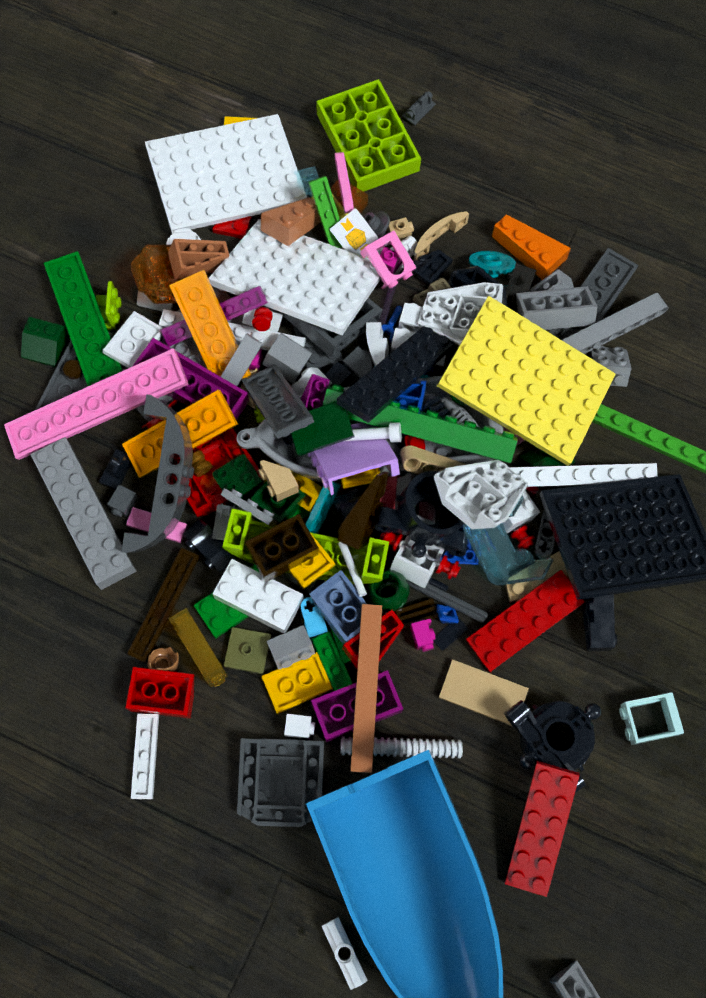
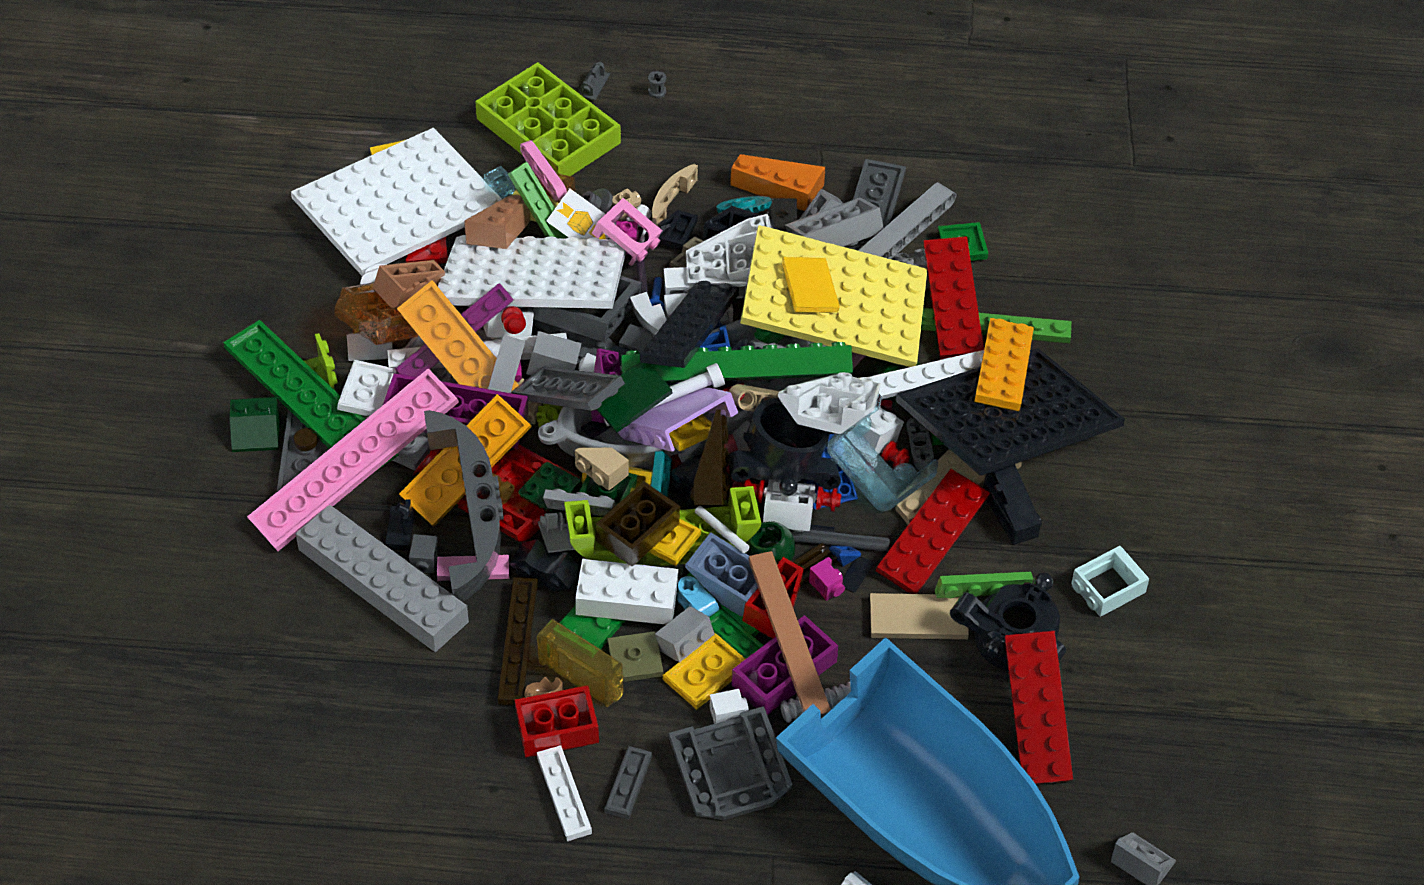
camera: 20 degrees left, 20 degrees down
none -> dark grey tile [605,746,652,819]
none -> dark grey bush [648,71,666,99]
none -> yellow tile [782,257,840,313]
none -> red plate [923,237,984,360]
none -> bright green plate [935,572,1033,599]
none -> green plate [937,222,989,261]
none -> light orange plate [974,318,1034,411]

